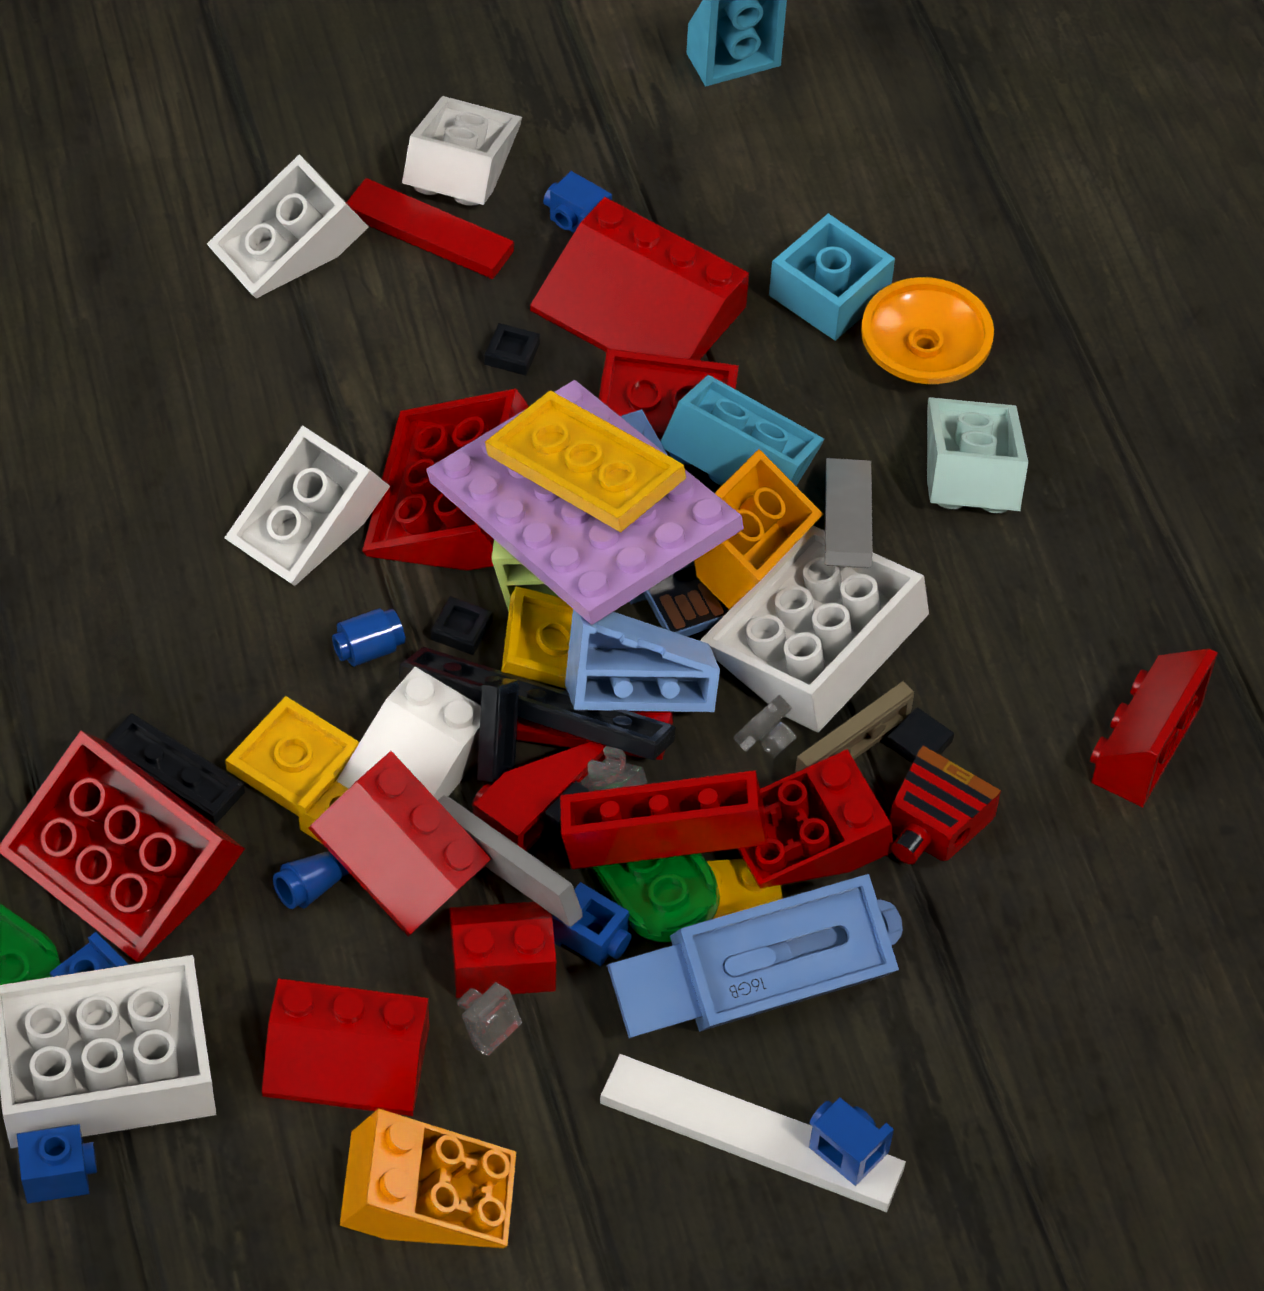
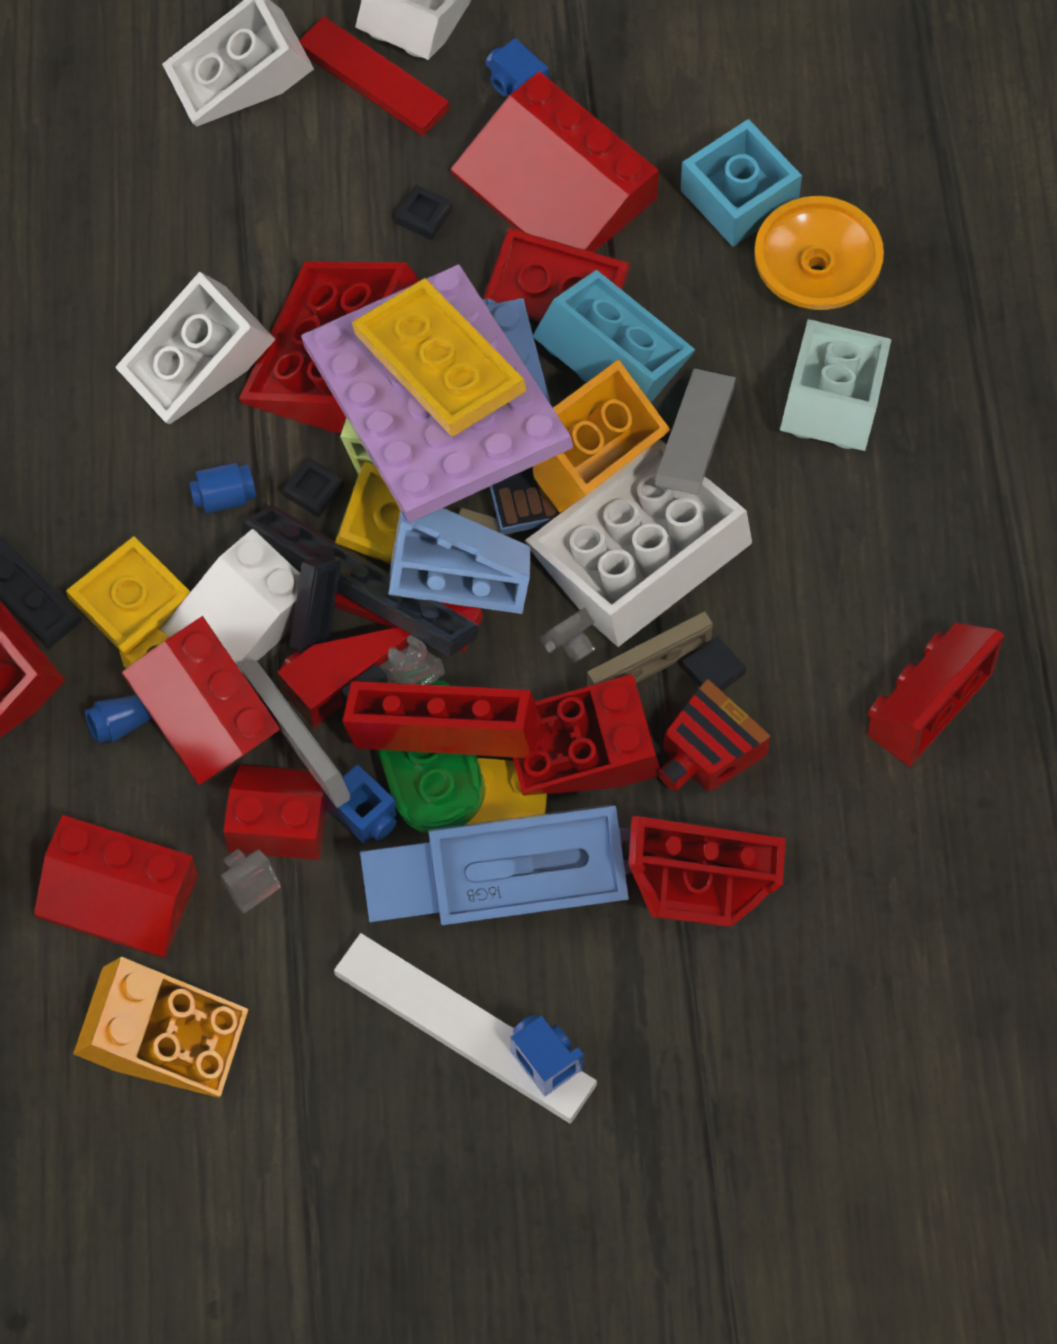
camera: 15 degrees right, 10 degrees up
none -> red wedge [629,816,786,927]

